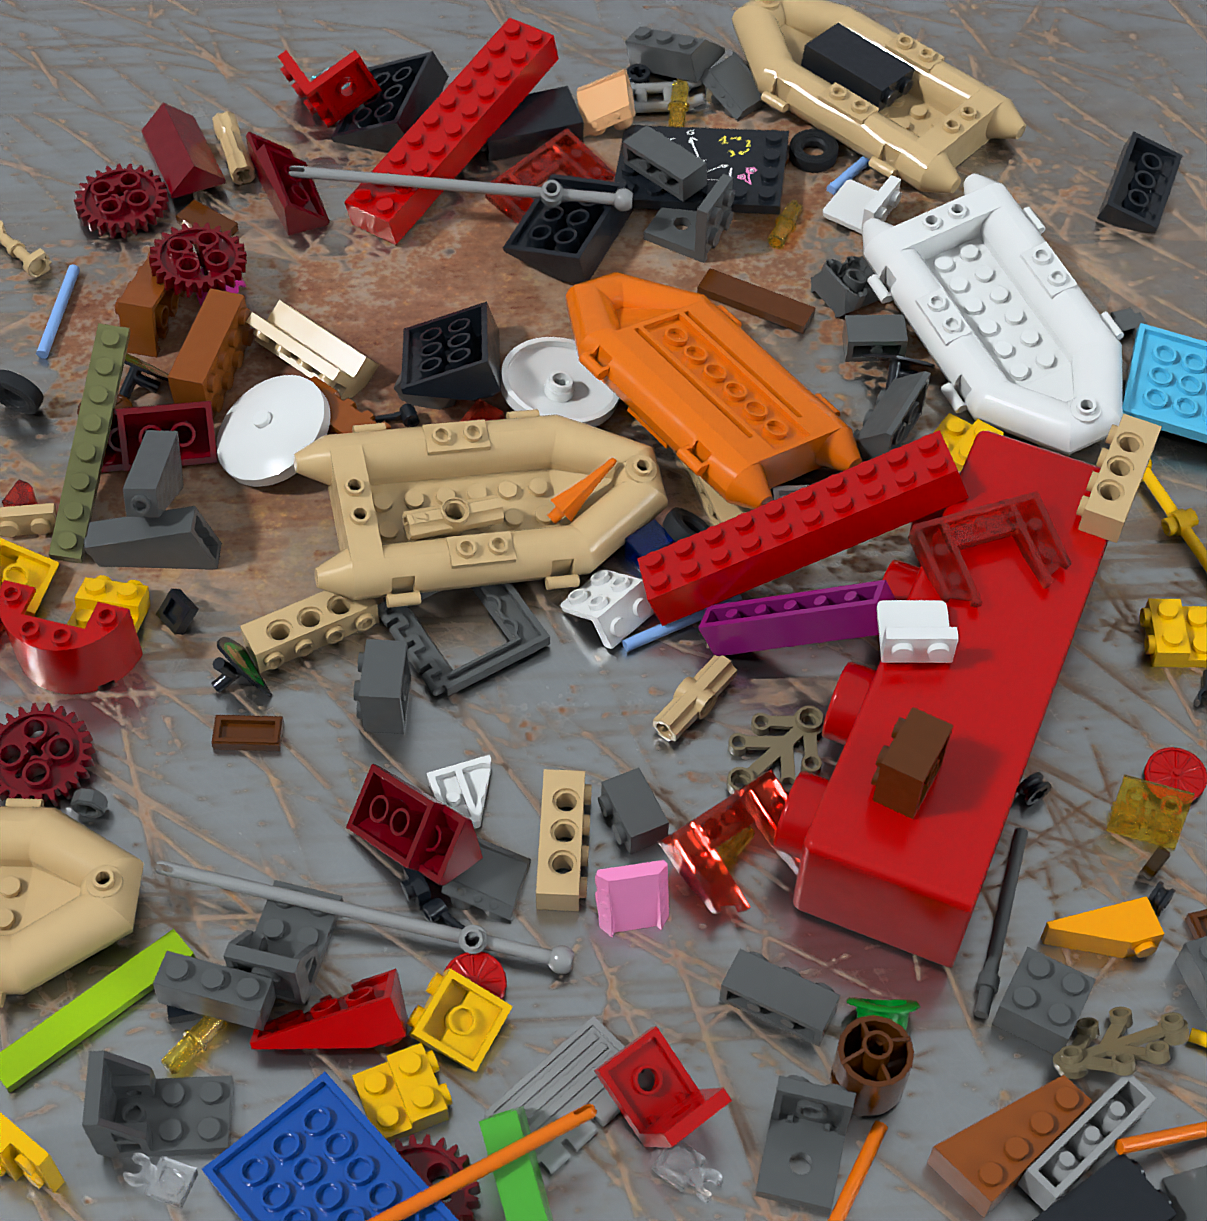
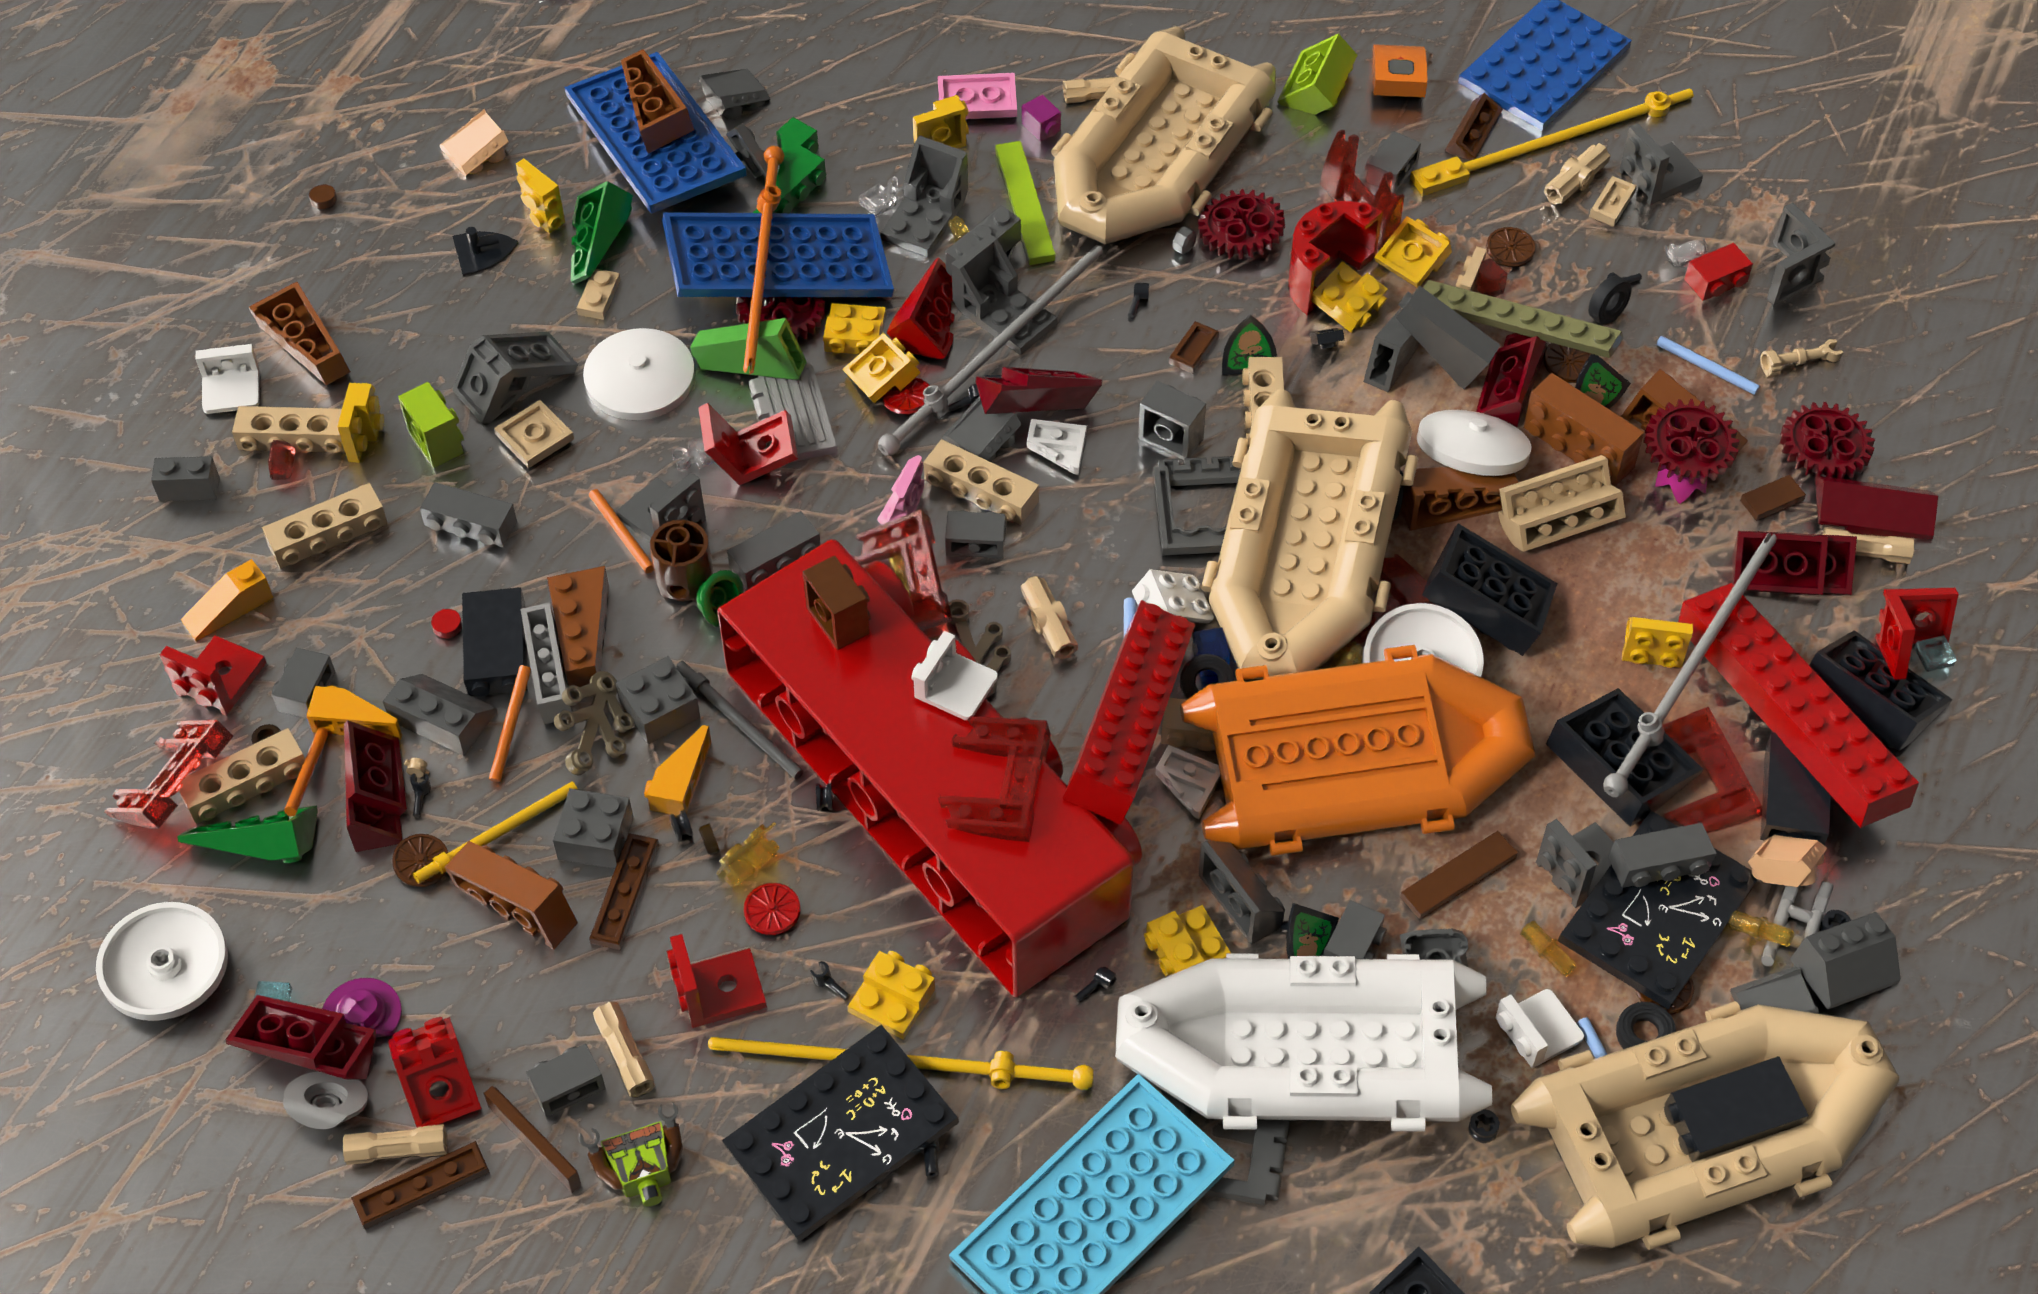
camera: 120 degrees right, 0 degrees up
tan piece [402,494,504,541] -> none
orange piece [547,458,617,524] -> none
magenta brick [698,580,896,656] -> none
tan brick [1076,414,1162,543] -> none
none -> black hand [1128,283,1149,318]
none -> yellow plate [1622,617,1693,668]

